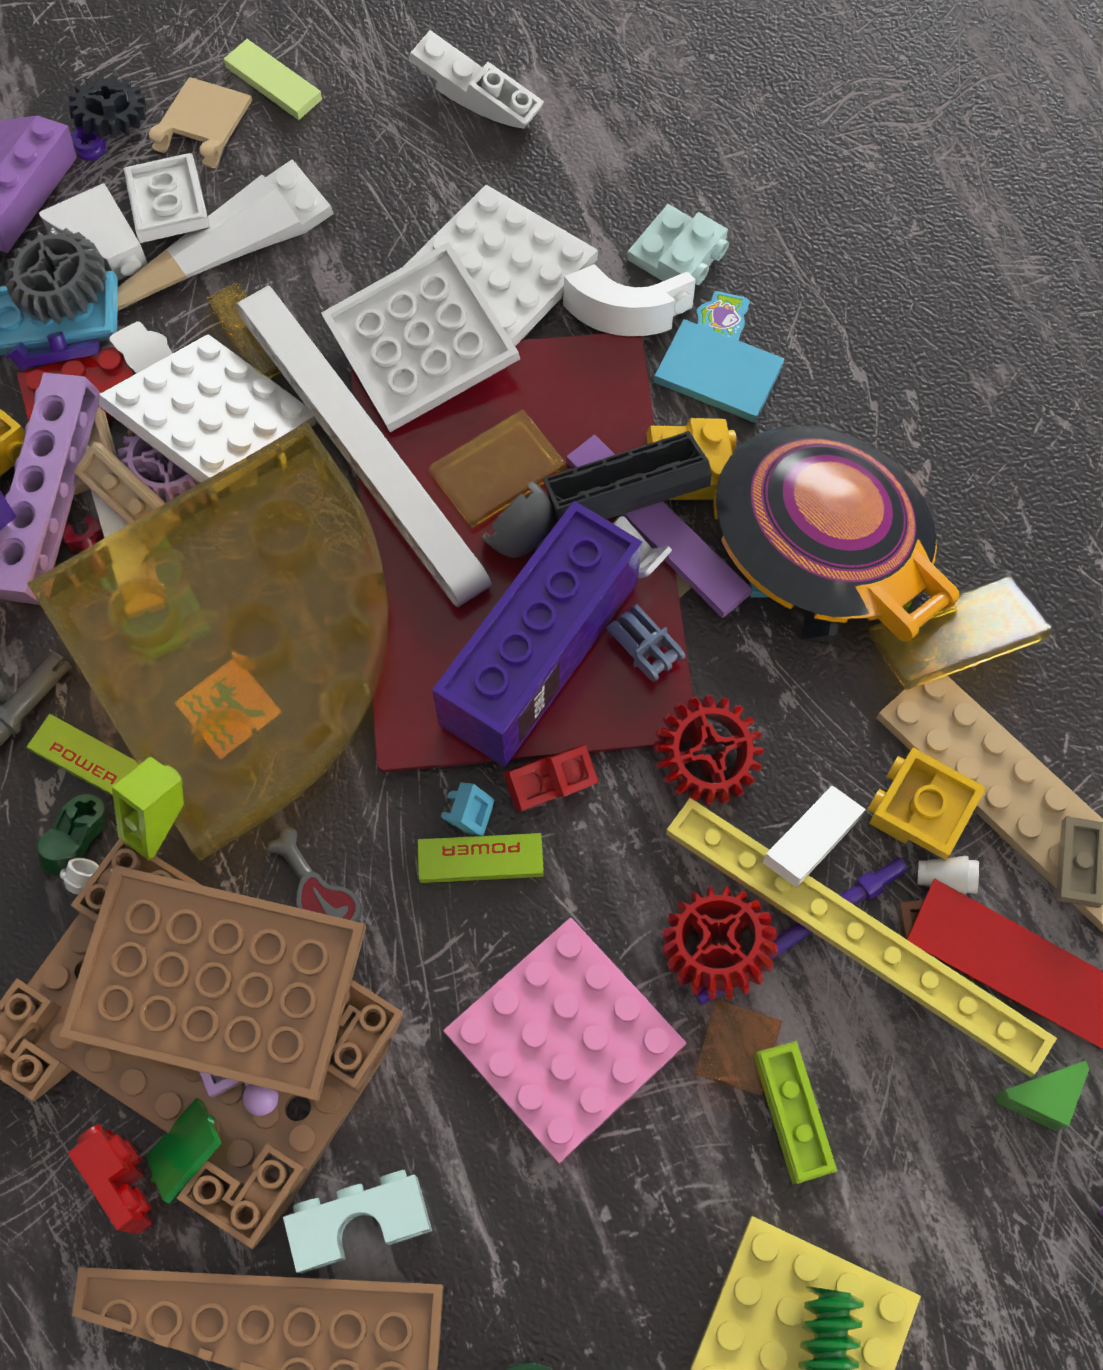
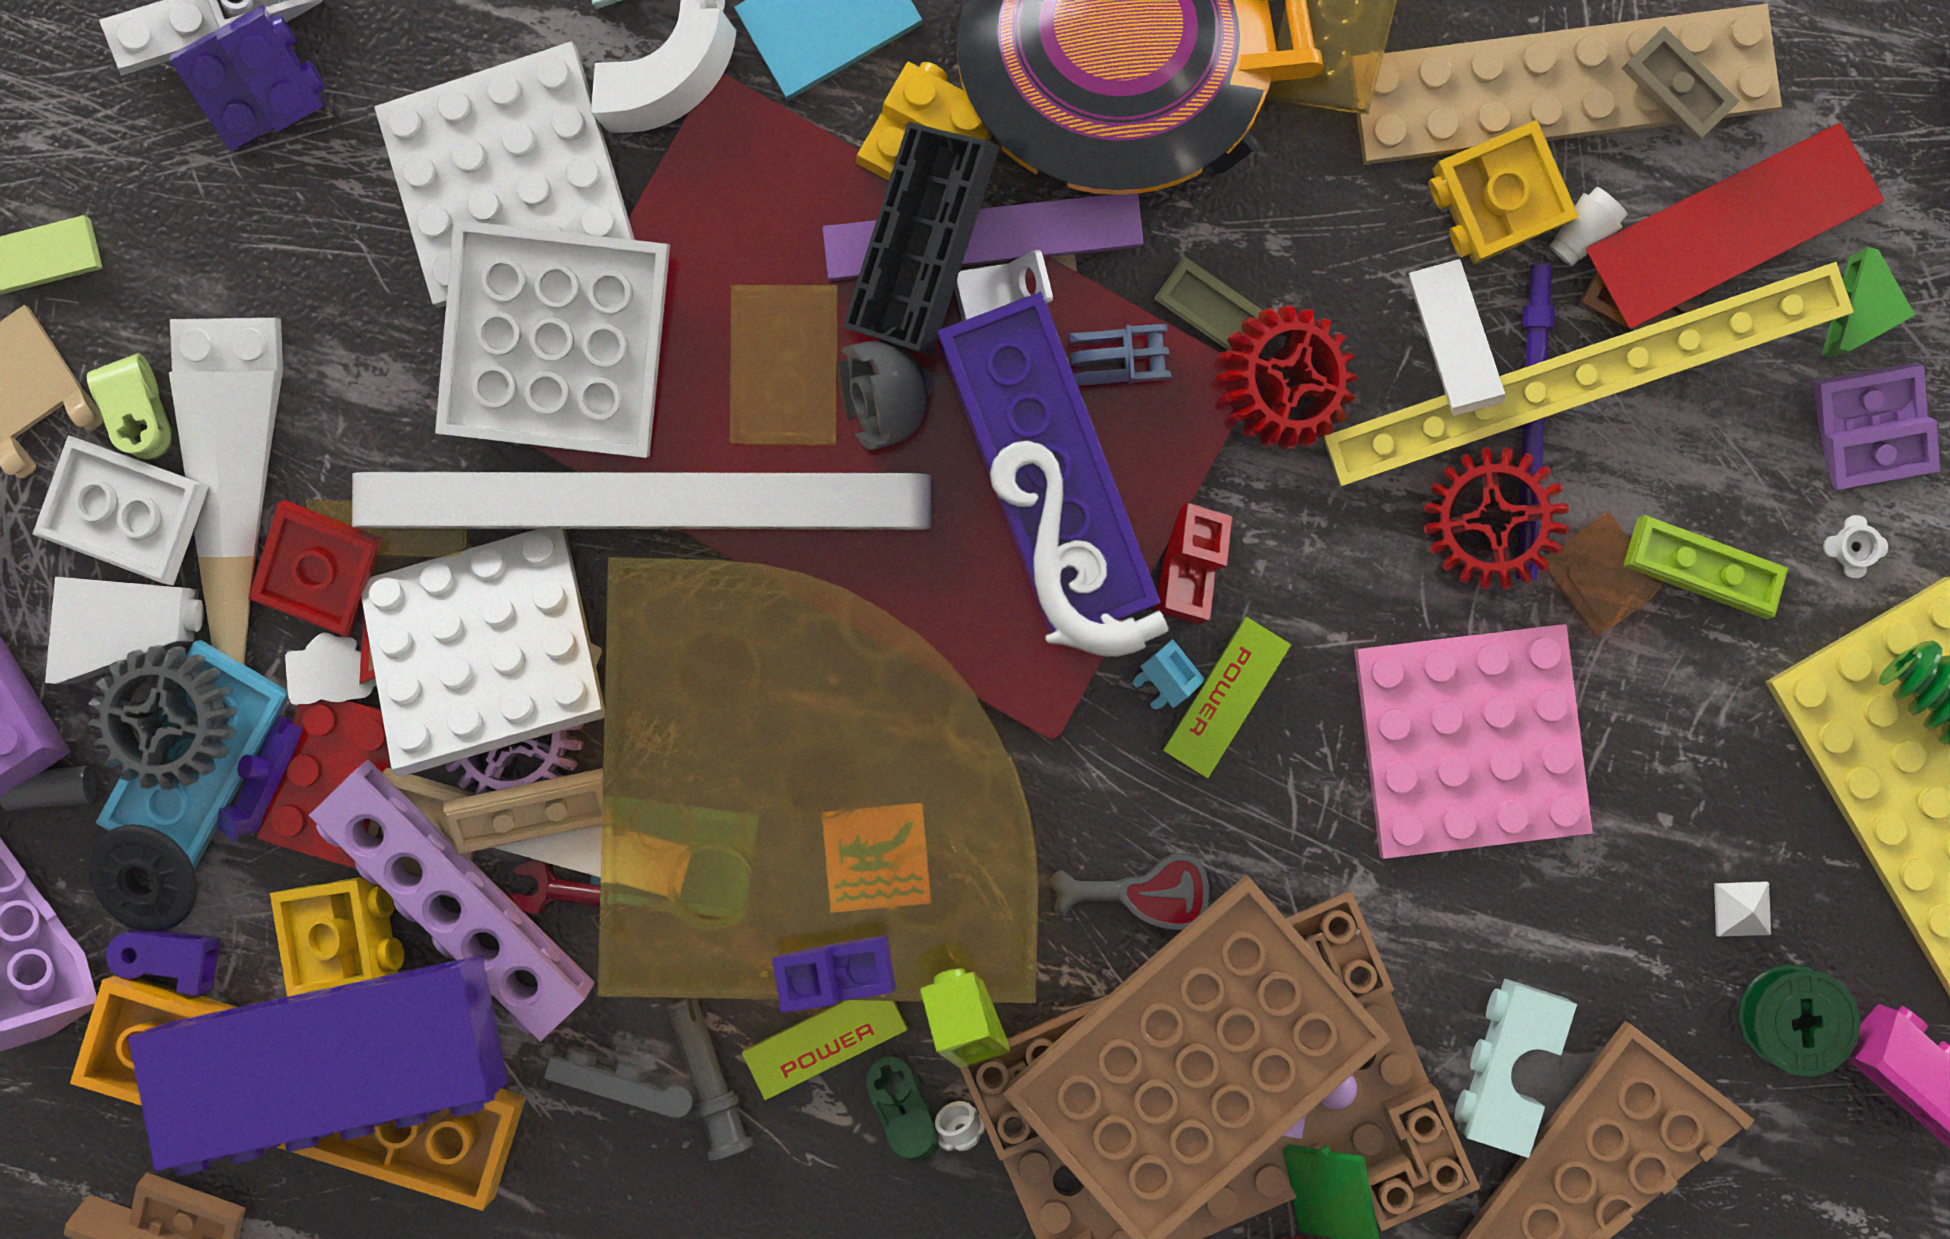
camera: 55 degrees left, 20 degrees up
none -> yellowish green piece [87,353,173,460]
none -> dark purple plate [170,4,326,151]
none -> red tile [248,500,383,637]
none -> dark purple slope [772,935,897,1013]
none -> white plant [990,441,1169,656]
none -> olive tile [1153,256,1262,351]
none -> white slope [1714,882,1771,937]
none -> medium lavender slope [1813,362,1940,490]
none -> white plate [1823,515,1888,578]

